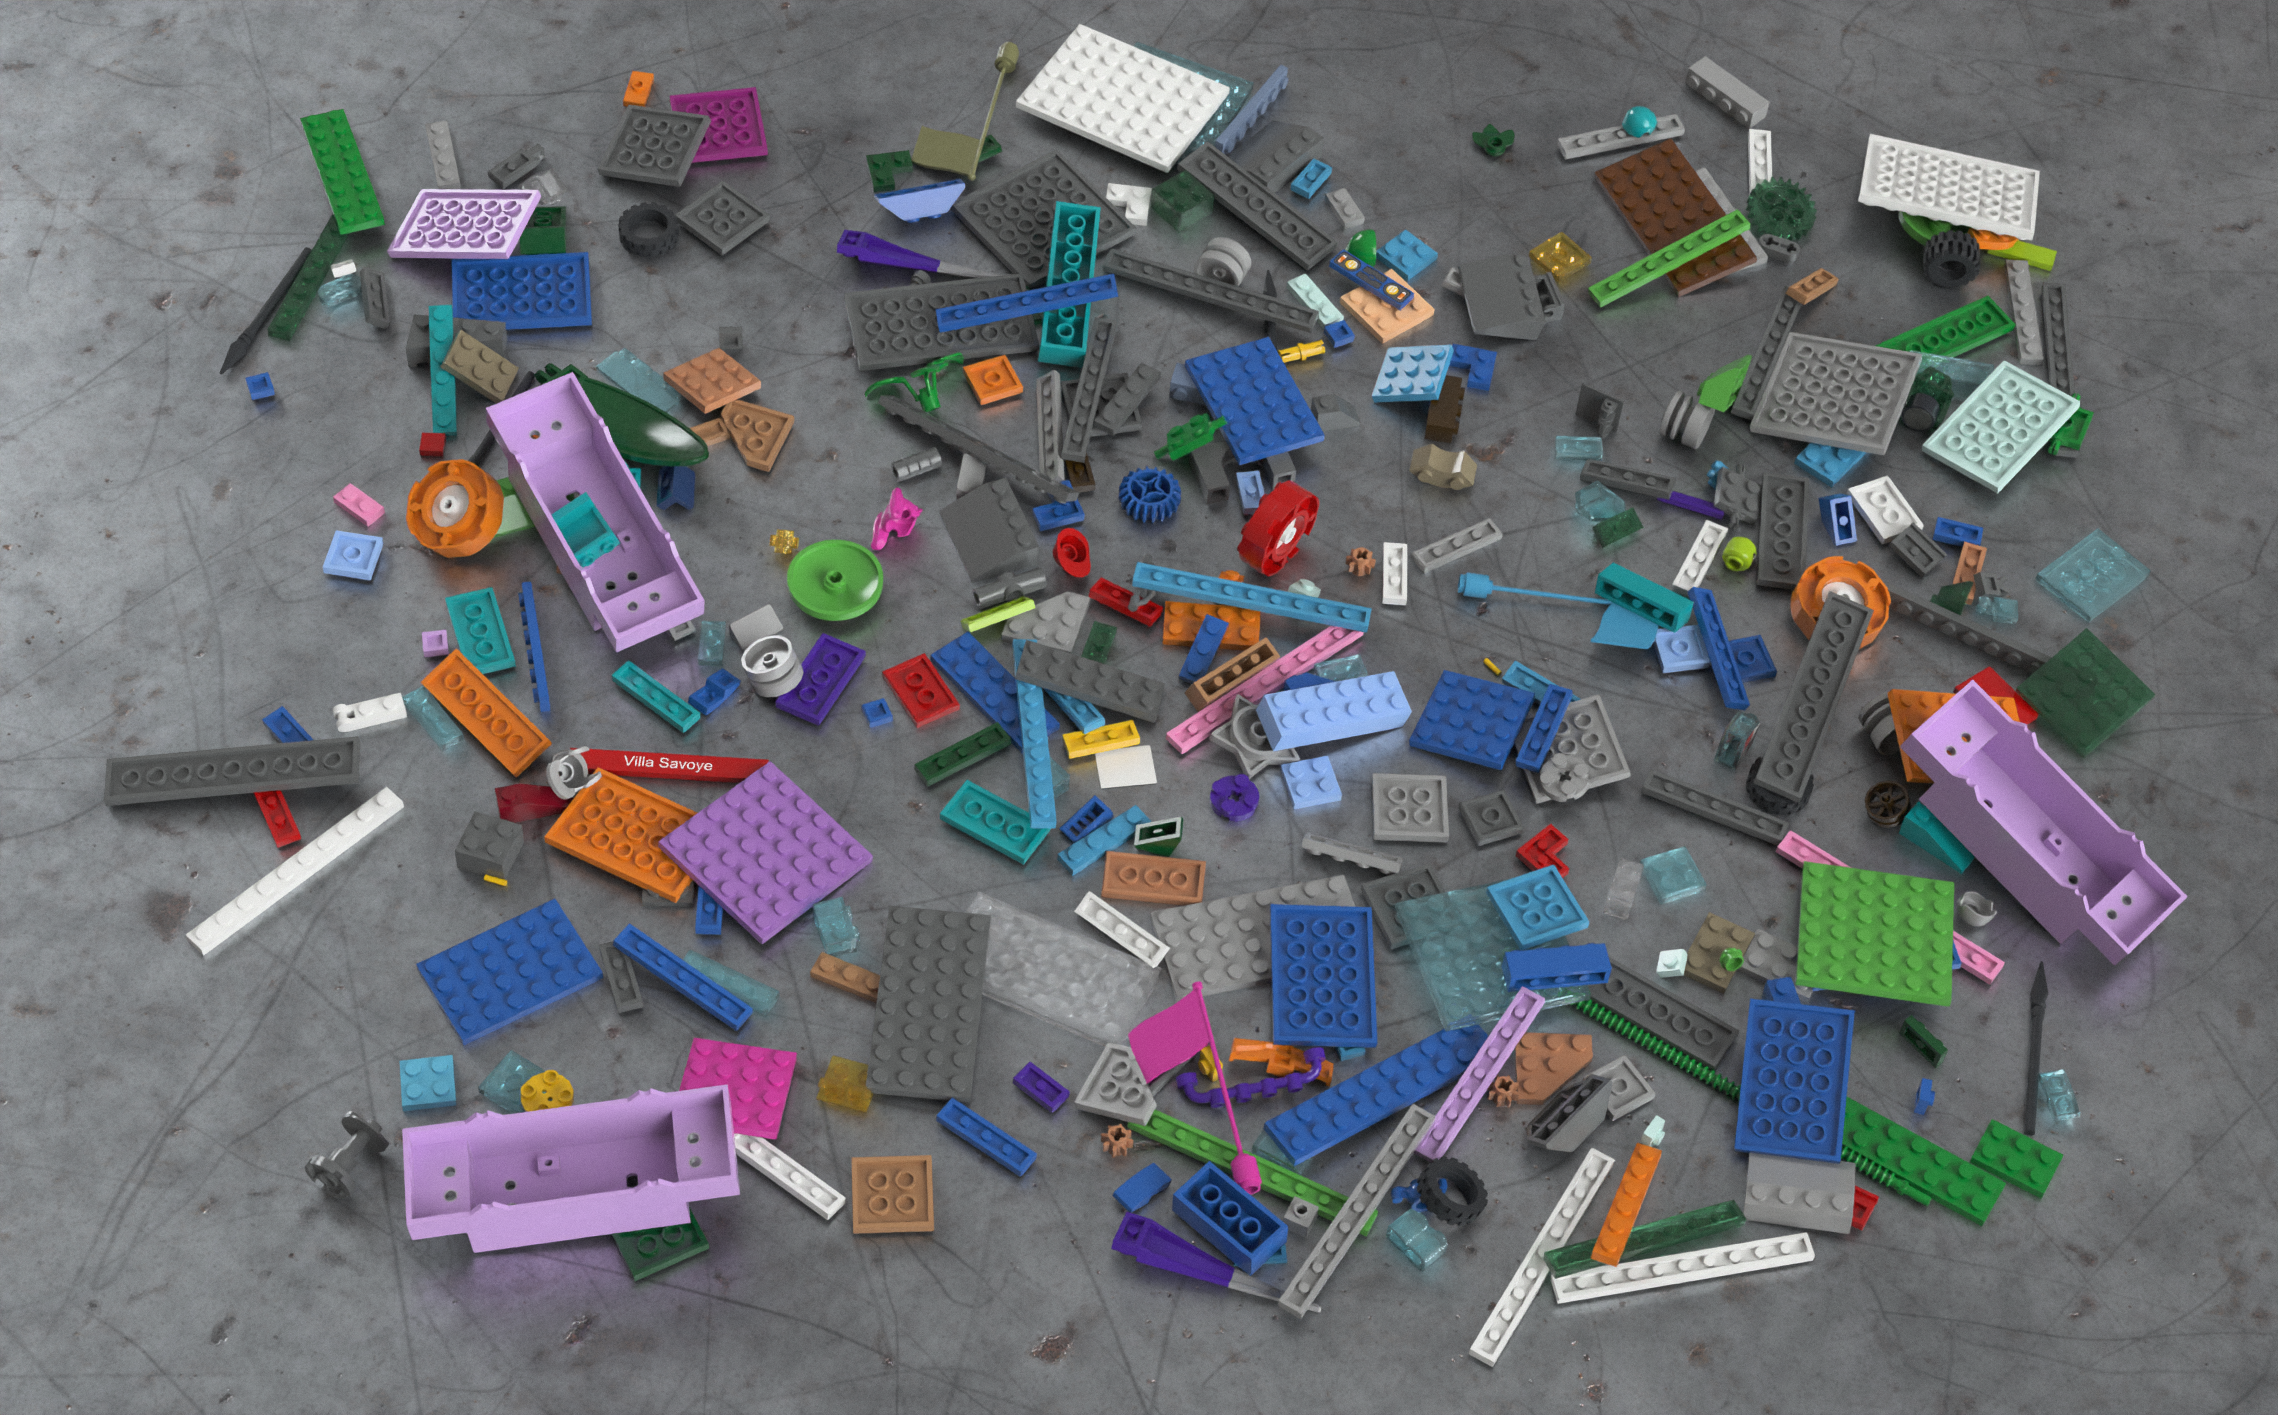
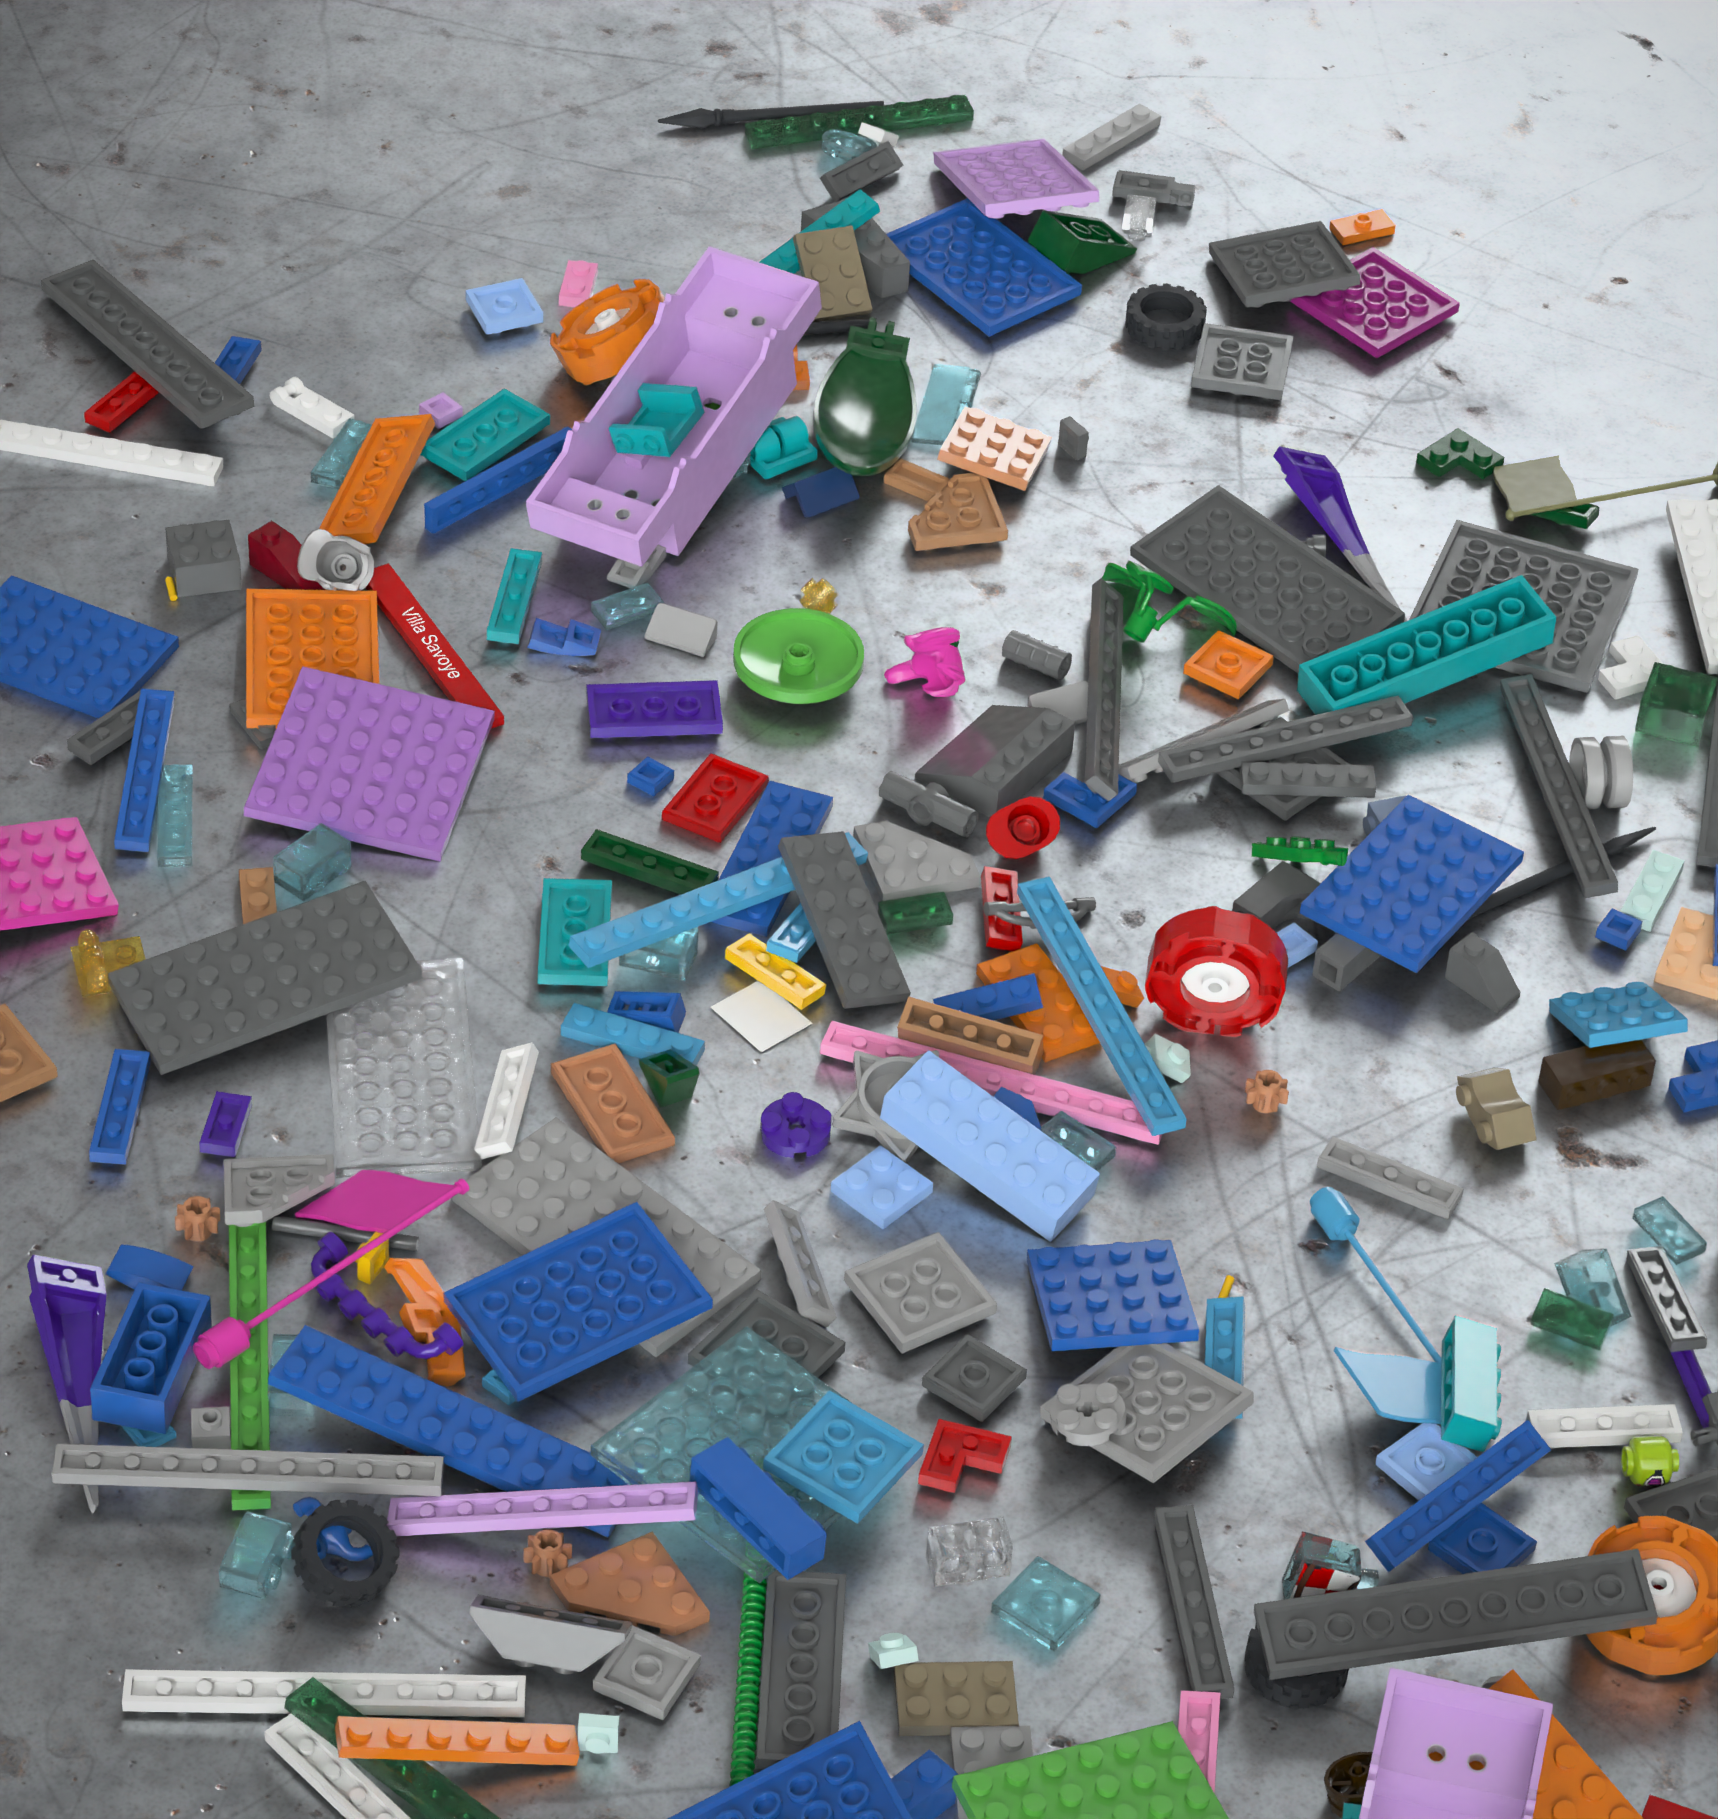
camera: 60 degrees right, 10 degrees down
blue plate [245,372,275,400] -> none
green plate [300,109,385,235] -> none
blue plate [695,886,723,935] -> none
light grey wheel [741,635,804,697] -> none
wedge [874,179,965,223] -> none
blue plate [936,274,1119,333] -> none
lime tile [960,596,1035,632] -> none
dark brown plate [1064,453,1096,493] -> none
blue gear [1118,466,1181,524] -> none
yellow pin [1278,339,1325,363] -> none
white plate [1382,542,1407,605] -> none
blue plate [1516,684,1573,773] -> none
bright green plate [1719,948,1744,971] -> none

